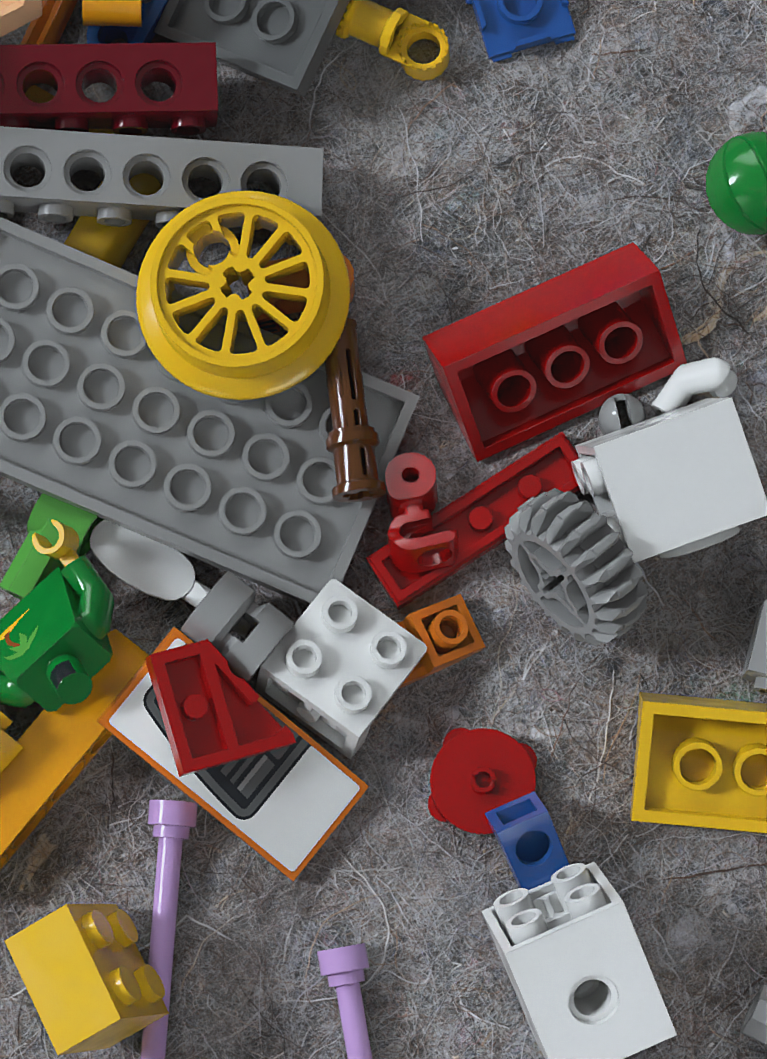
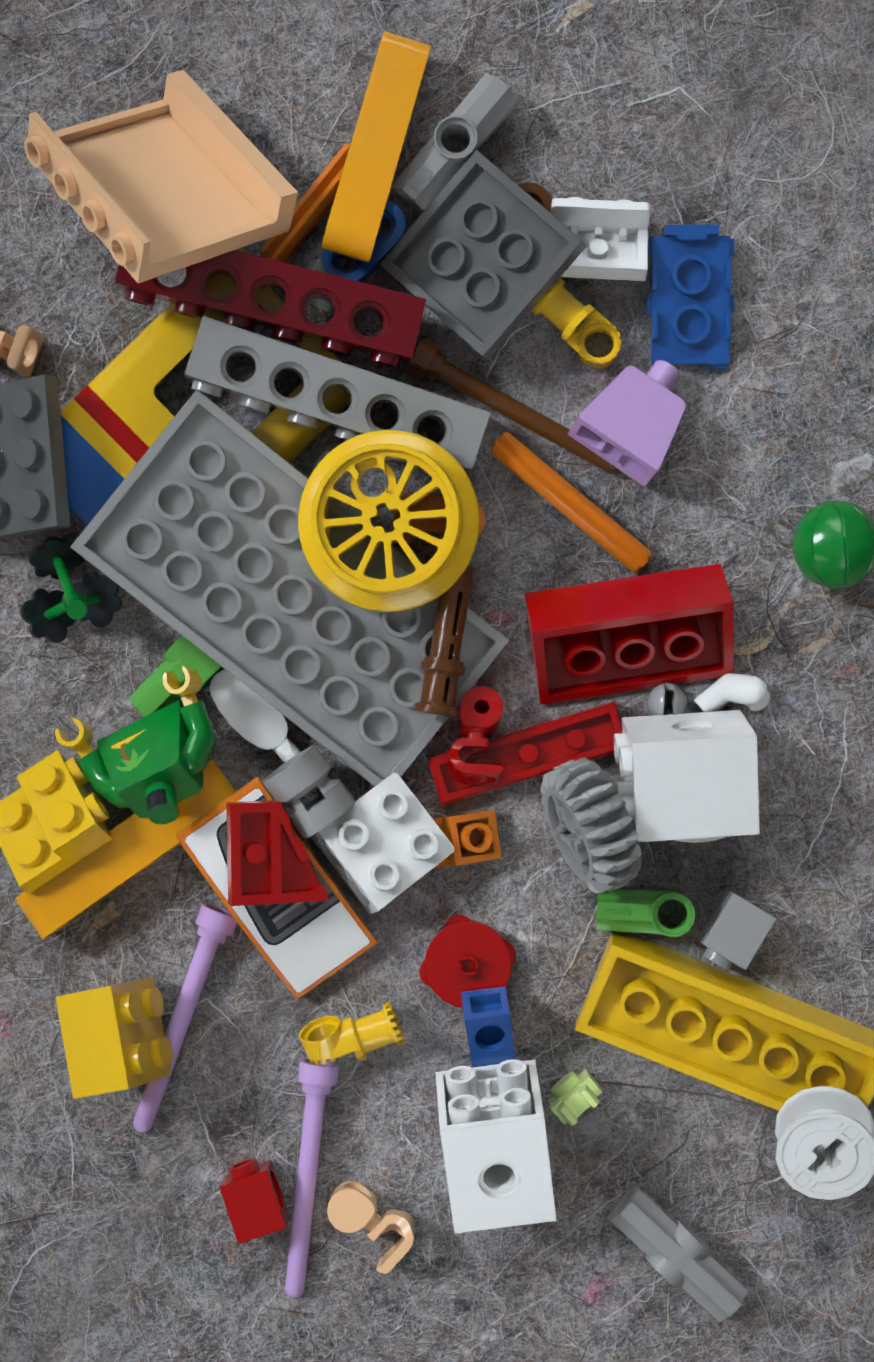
camera: 15 degrees right, 10 degrees up
none -> yellow connector [299,1002,406,1065]
none -> reddish brown piece [405,338,619,473]
none -> orange axle [491,432,652,573]
none -> yellowish green plate [548,1069,602,1126]
none -> lavender torso [567,360,686,487]
none -> bright green piece [596,888,695,937]

